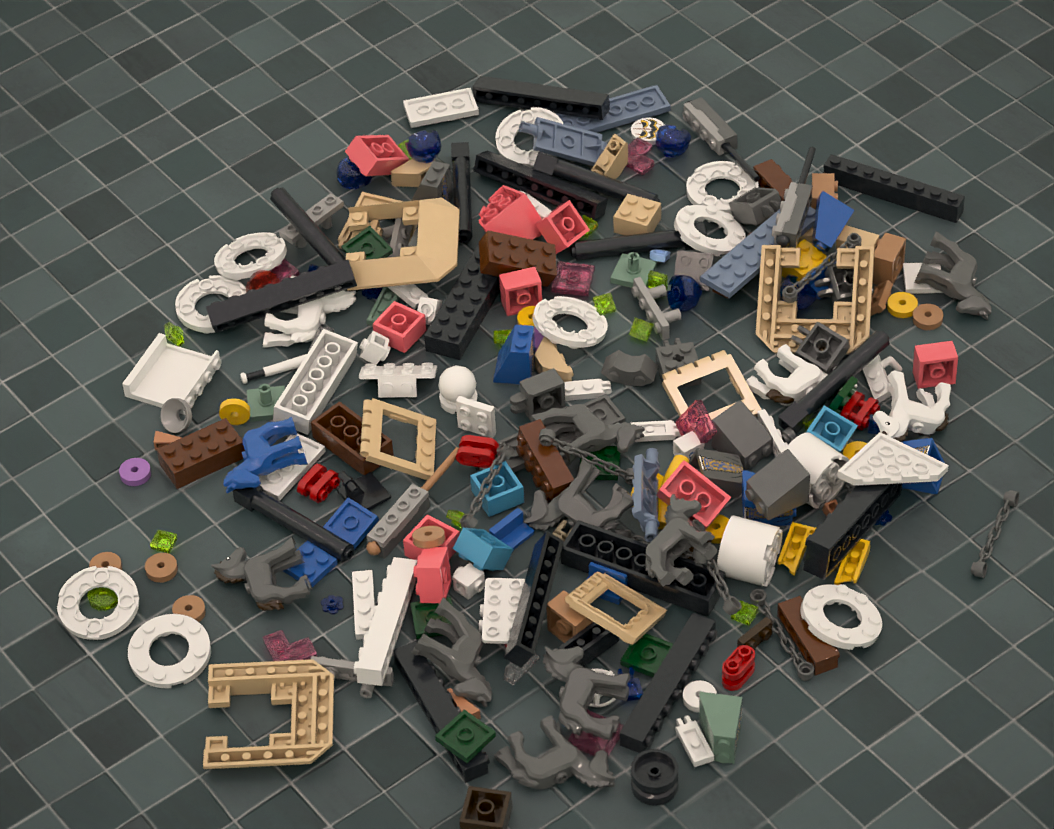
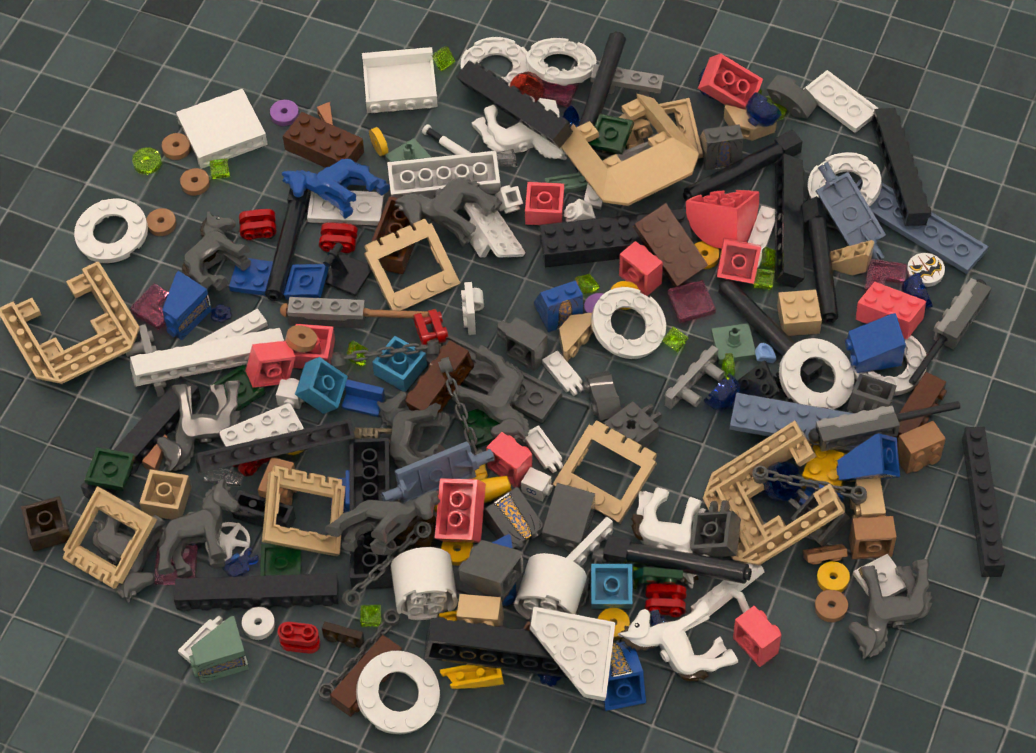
camera: 60 degrees right, 10 degrees up
white plate [57,566,139,640] -> none
light grey piece [161,398,192,433] -> none
white tile [438,365,478,414] -> none
clear neon green plate [628,317,654,342] -> none
black wheel [631,749,678,805] -> none
clear pink plate [675,400,717,443] -> none
none -> tan hinge [63,486,157,589]
none -> tan brick [140,469,191,520]
none -> blue slope [162,271,212,340]
none -> white panel [176,89,268,169]
none -> red brick [239,209,277,240]
none -> dark grey animal [395,177,502,247]
none -> tan brick [456,594,504,627]
none -> coral brick [486,432,532,488]
none -> dark grey brick [767,75,818,118]
none -> blue slope [845,313,906,373]
none -> coral brick [856,282,926,339]

